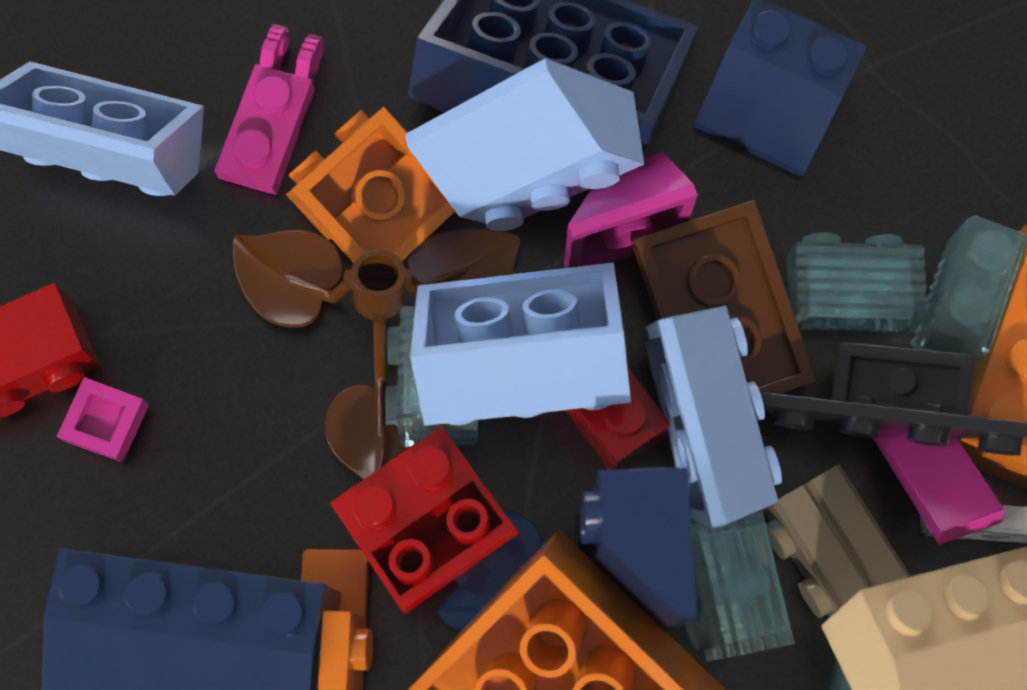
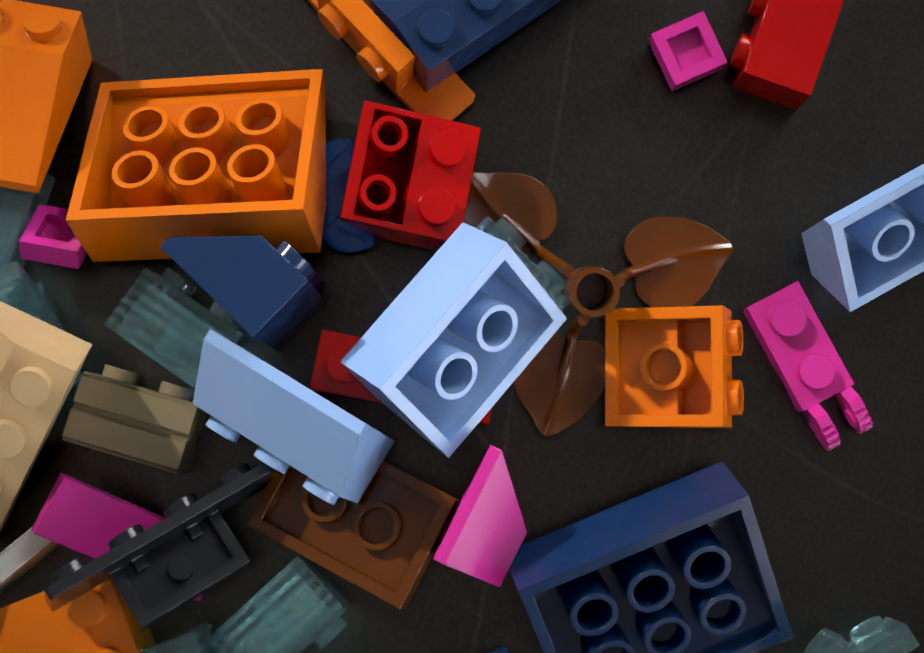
camera: 135 degrees right, 10 degrees up
light blue slope [406,58,644,231] -> none

